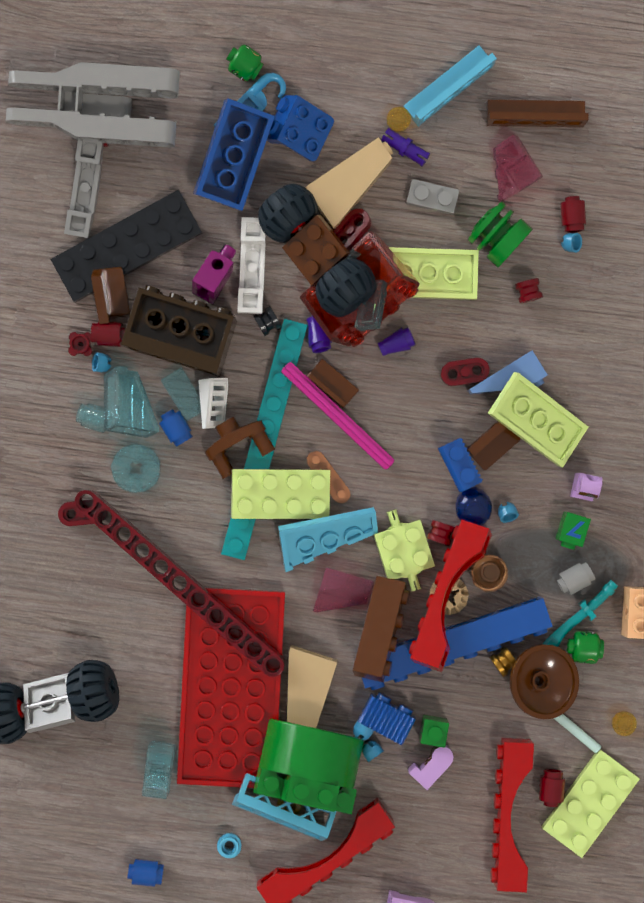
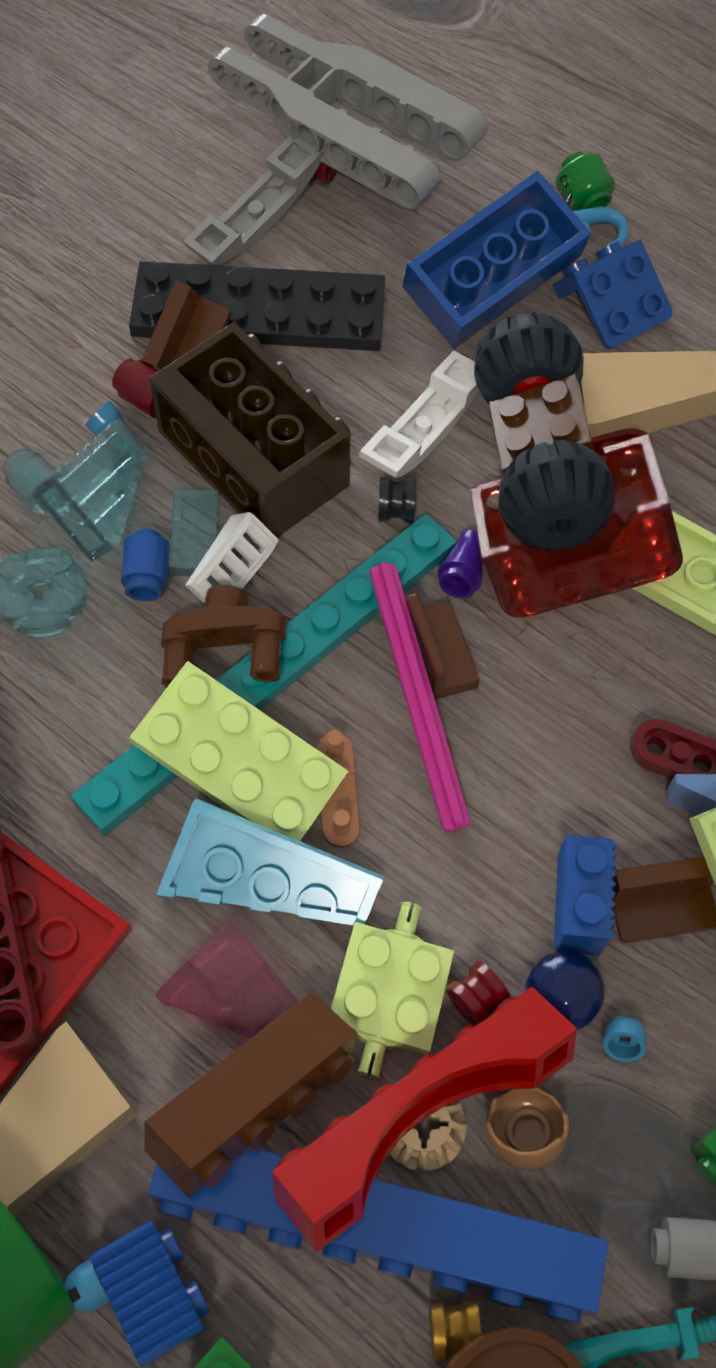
camera: 30 degrees right, 25 degrees down
dark red plate [68,332,93,356] -> none
magenta torso [192,244,236,305] -> none
clear light blue tile [355,279,388,331] -> none
dark azure hinge [362,741,384,762] -> none
dark purple cone [378,327,416,356] -> none

